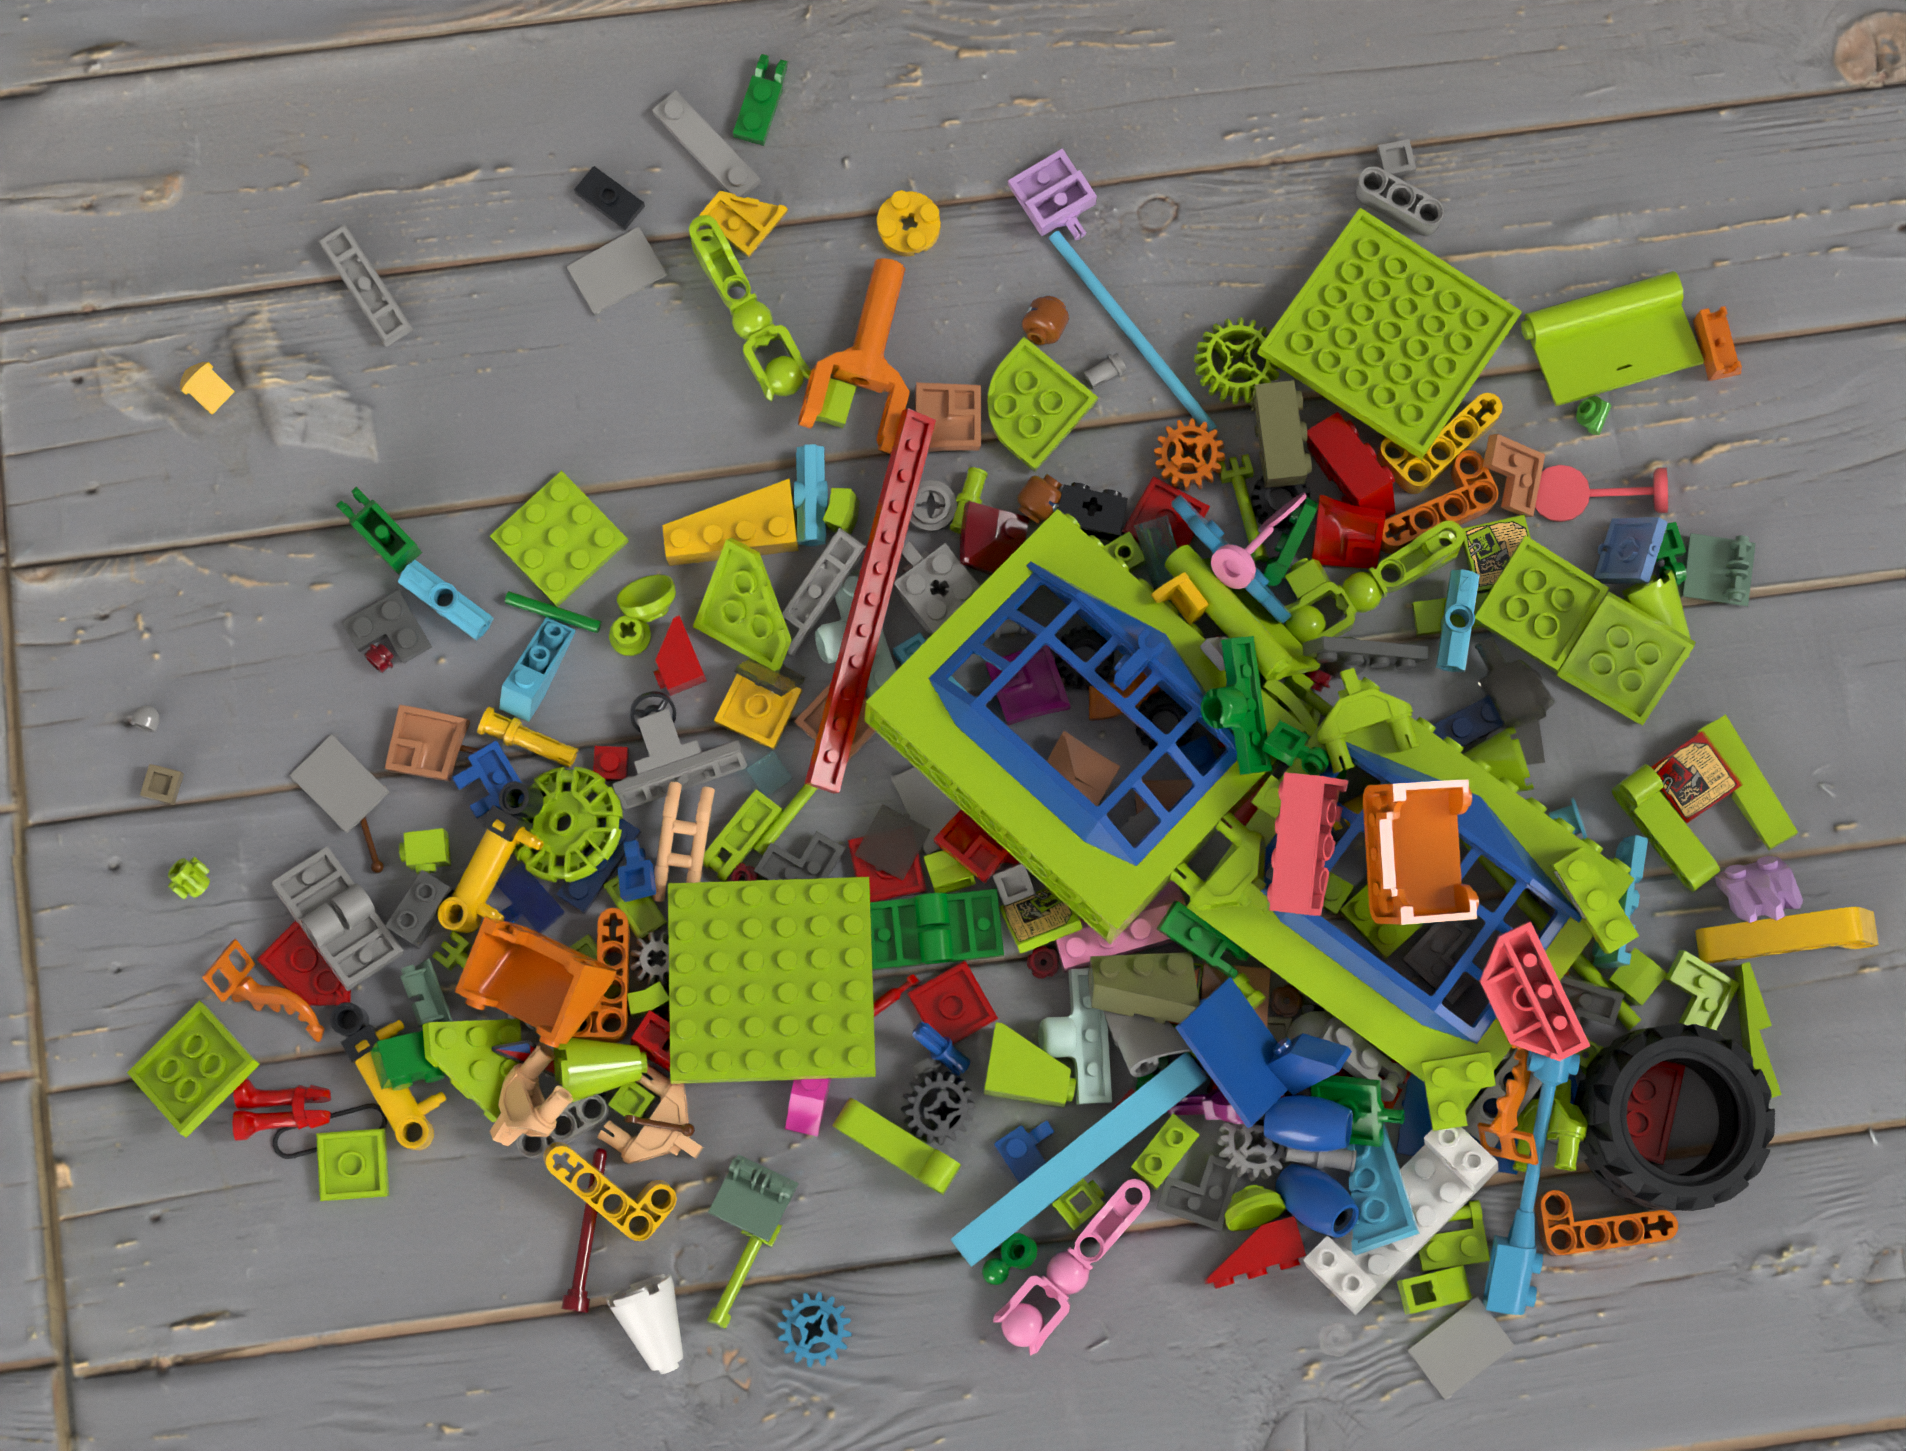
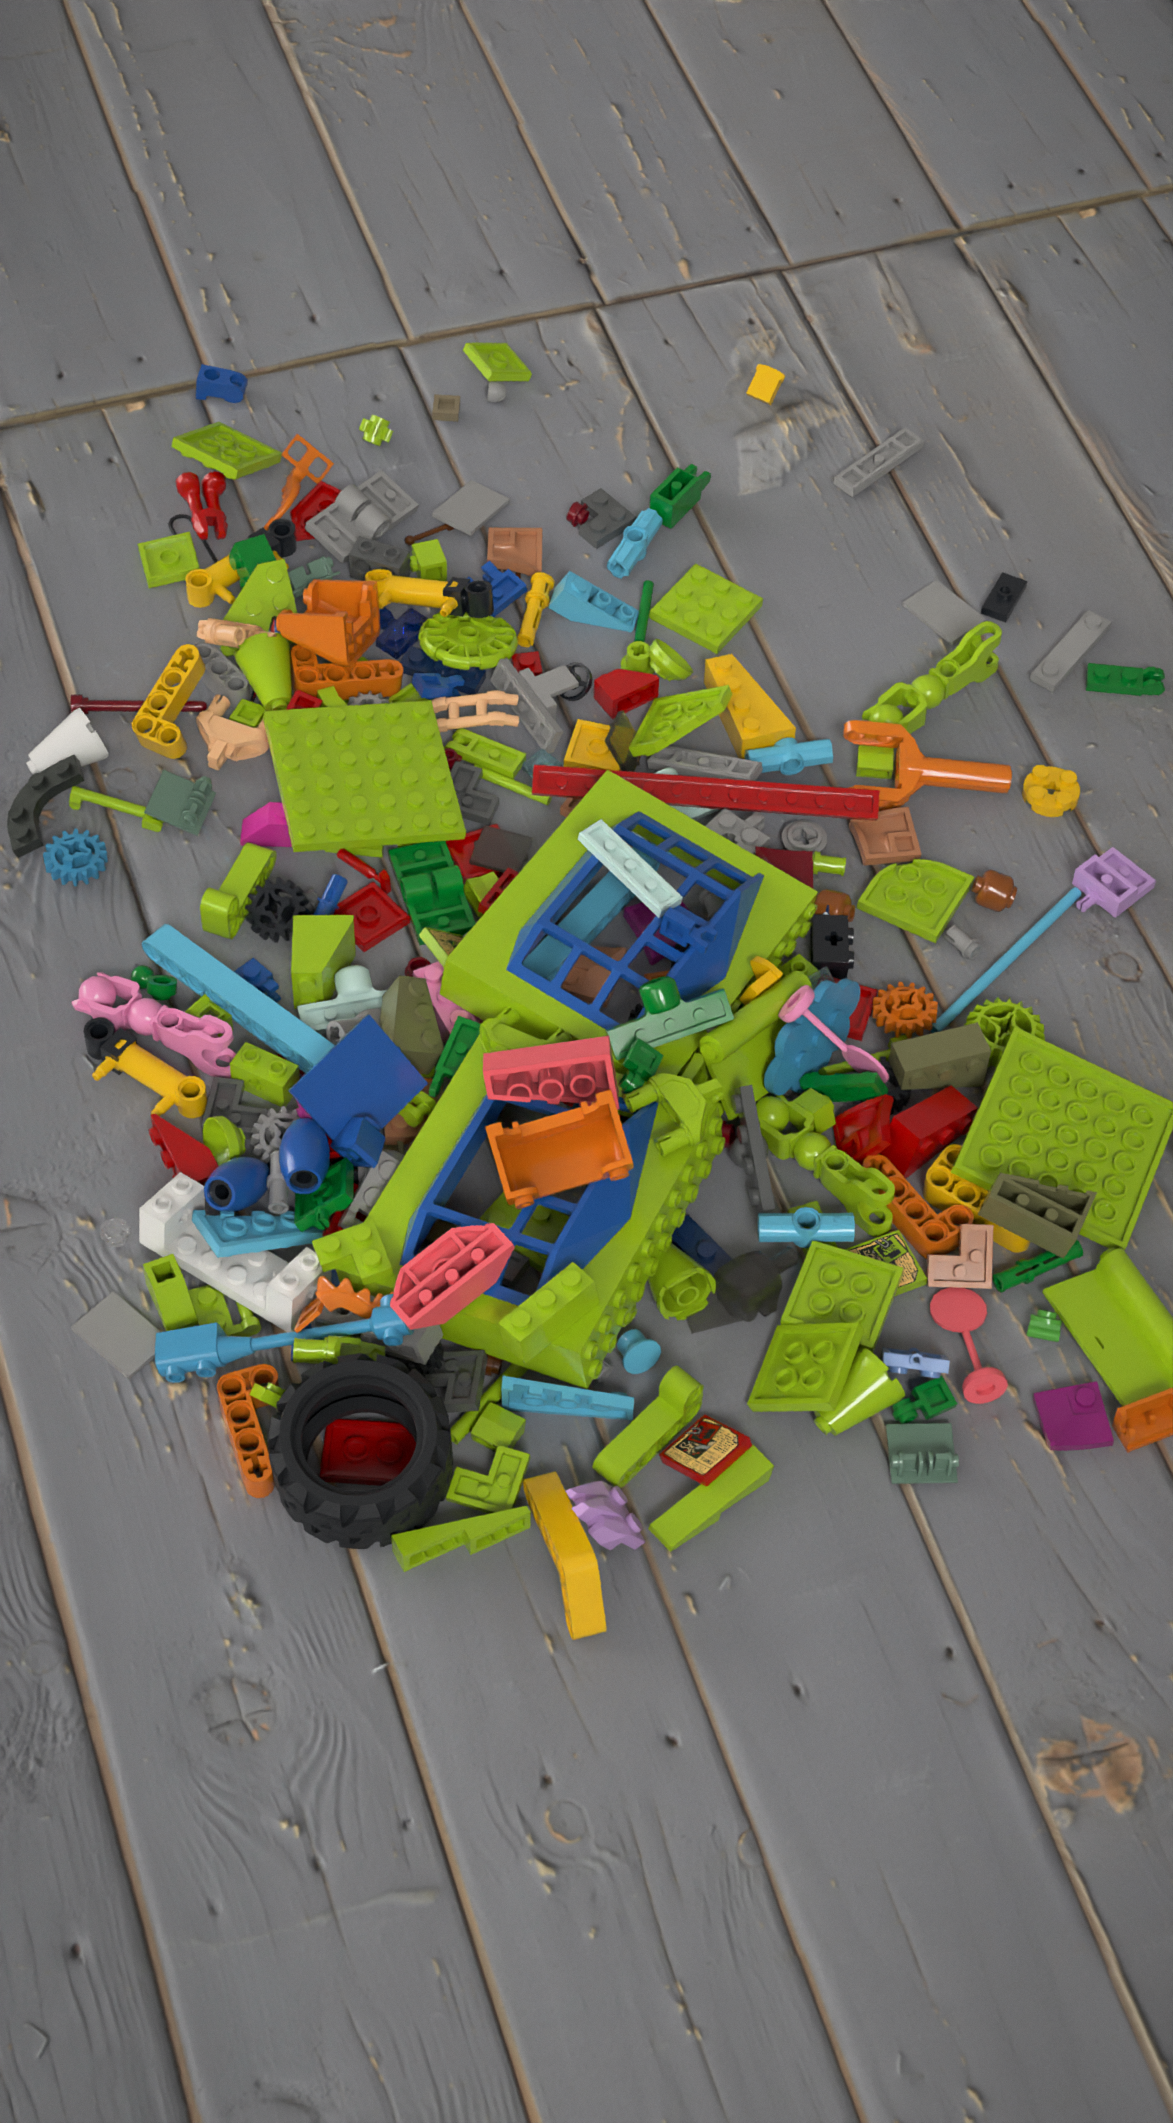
camera: 75 degrees right, 25 degrees down
reddish brown hinge [624,1115,695,1137] -> none
yellow wing [699,191,788,258] -> none
lime piece [822,488,860,535] -> none
none -> pearl dark grey plate [7,754,85,858]
none -> yellow piece [83,1018,208,1119]
none -> blue leg [196,364,248,403]
none -> lime plate [249,1382,286,1408]
none -> lime tile [463,342,532,381]
none -> light aqua tile [578,819,683,918]
none -> olive wedge [978,1173,1097,1258]
none -> green pin [992,1239,1083,1293]
none -> magenta plate [1033,1381,1114,1451]

